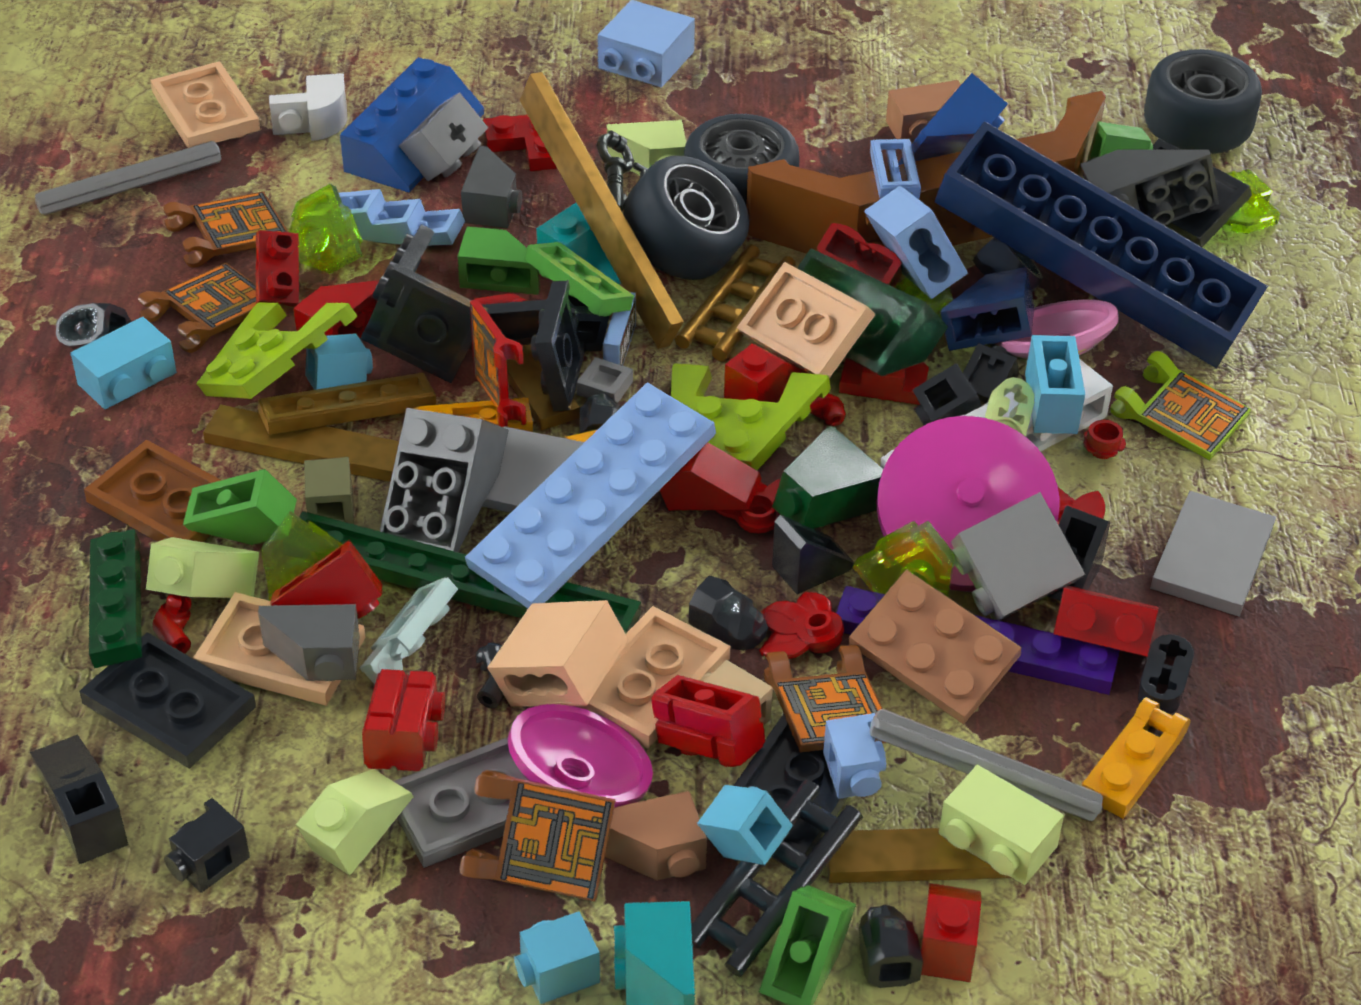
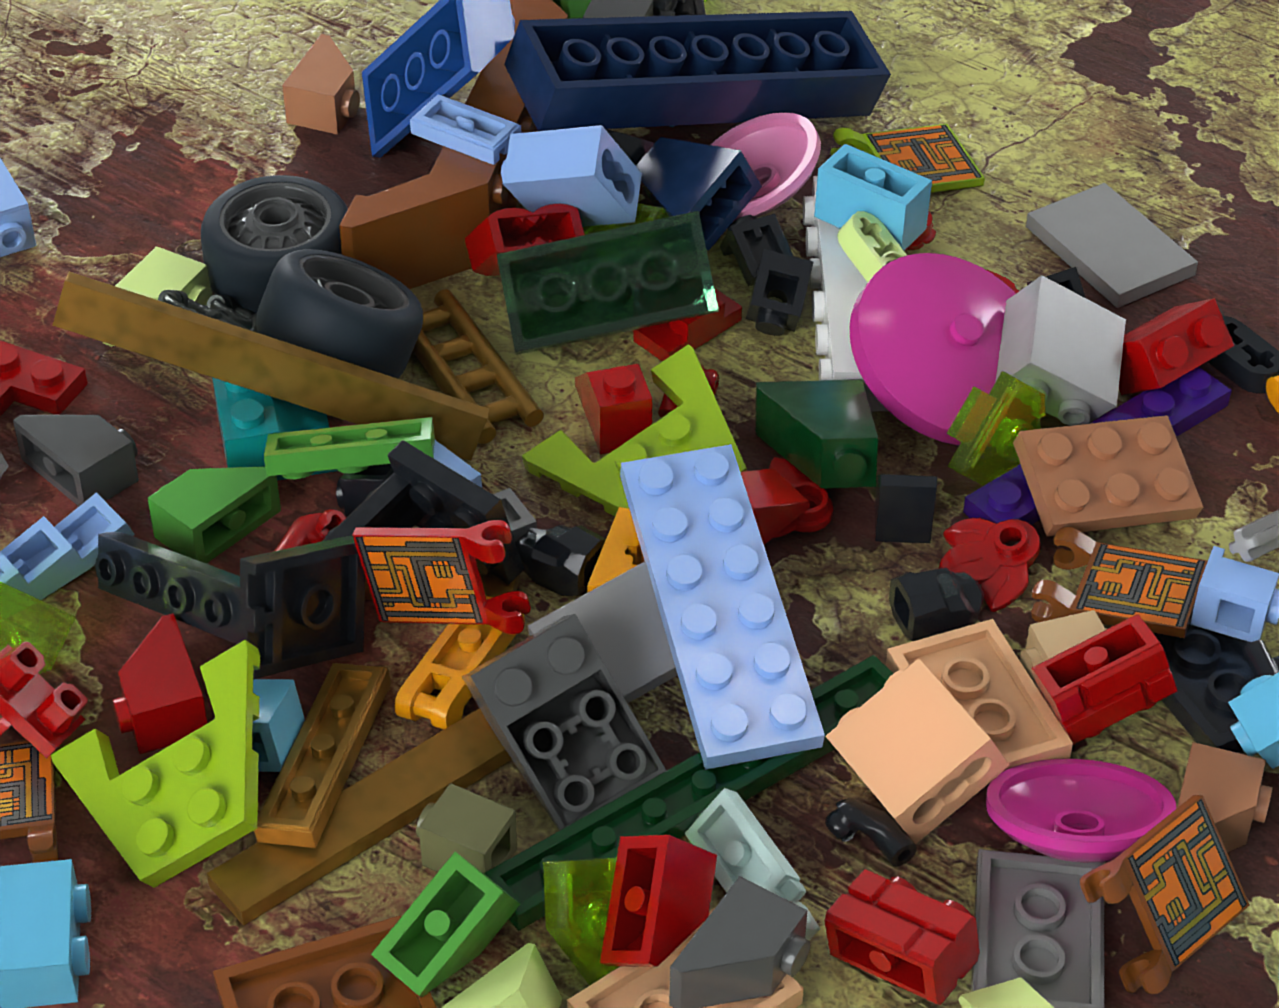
camera: 55 degrees left, 0 degrees up
light nougat plate [737,262,875,378] -> none

